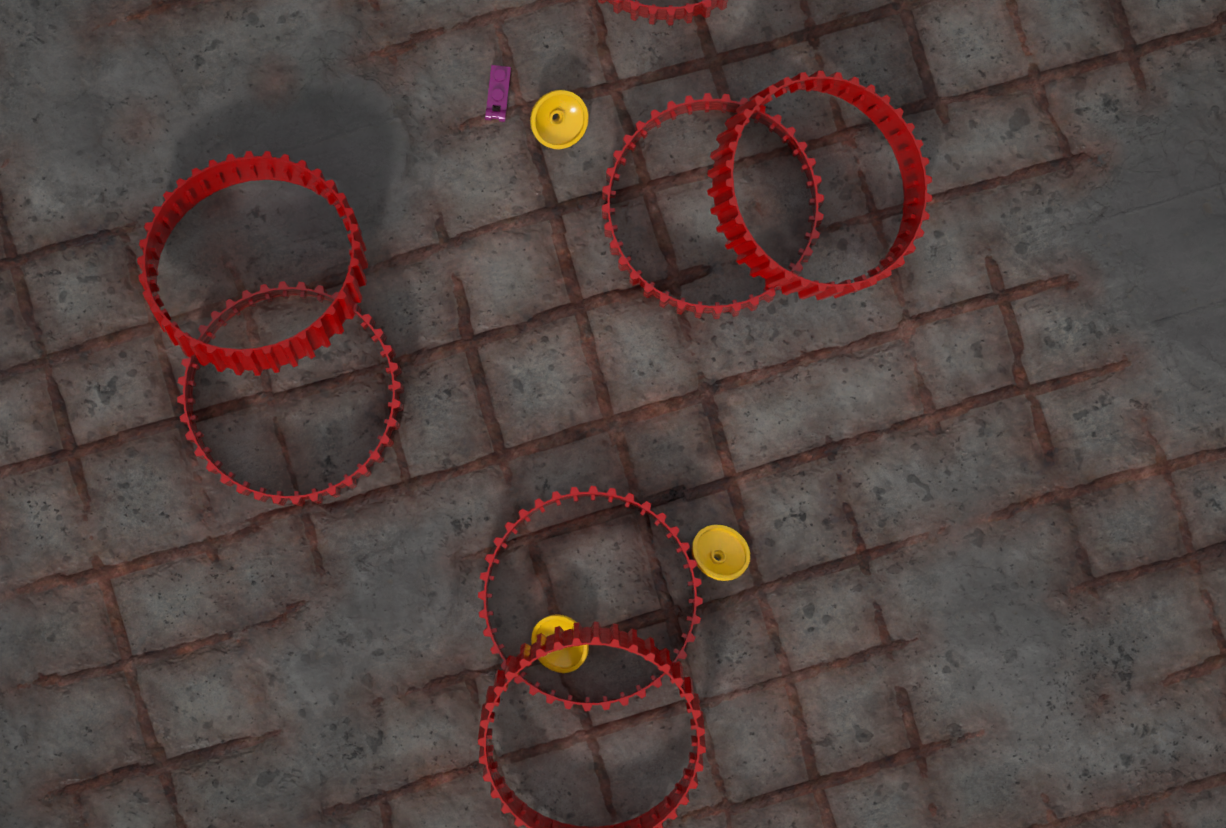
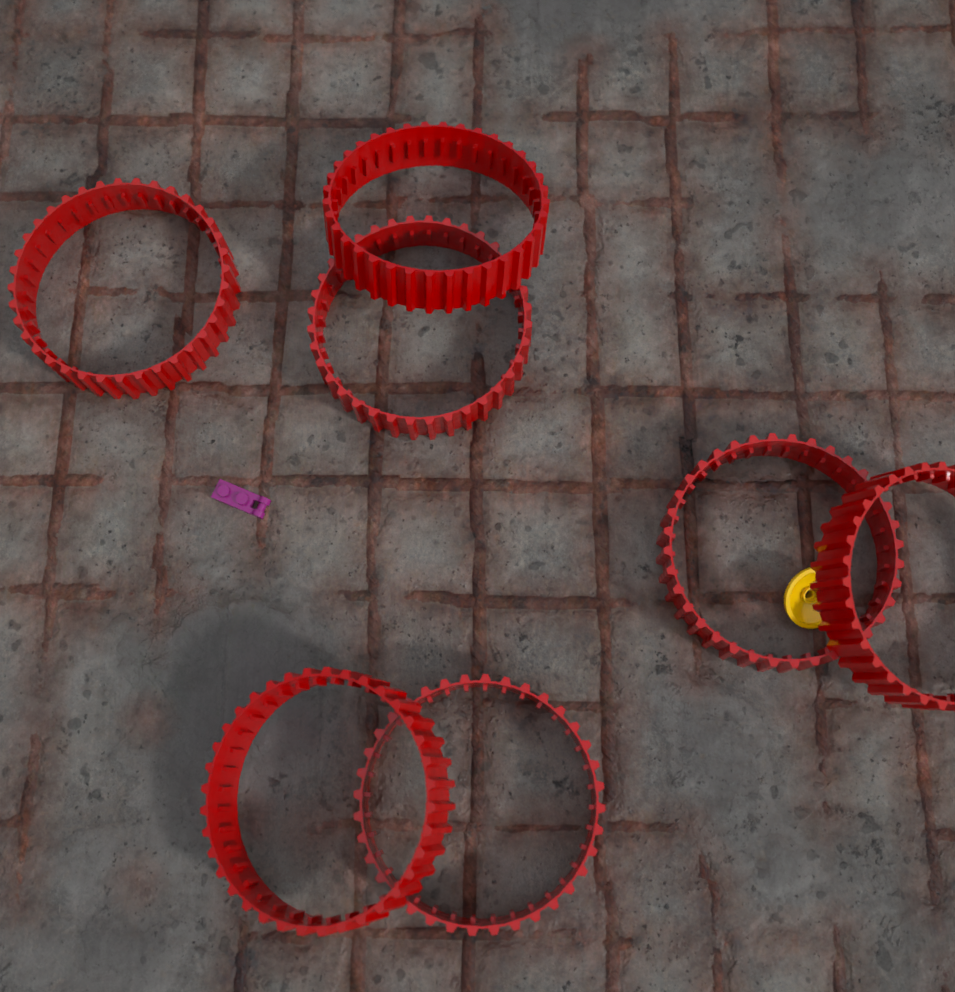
camera: 70 degrees left, 10 degrees down
yellow dish [530,90,588,149] -> none
yellow dish [691,525,750,581] -> none

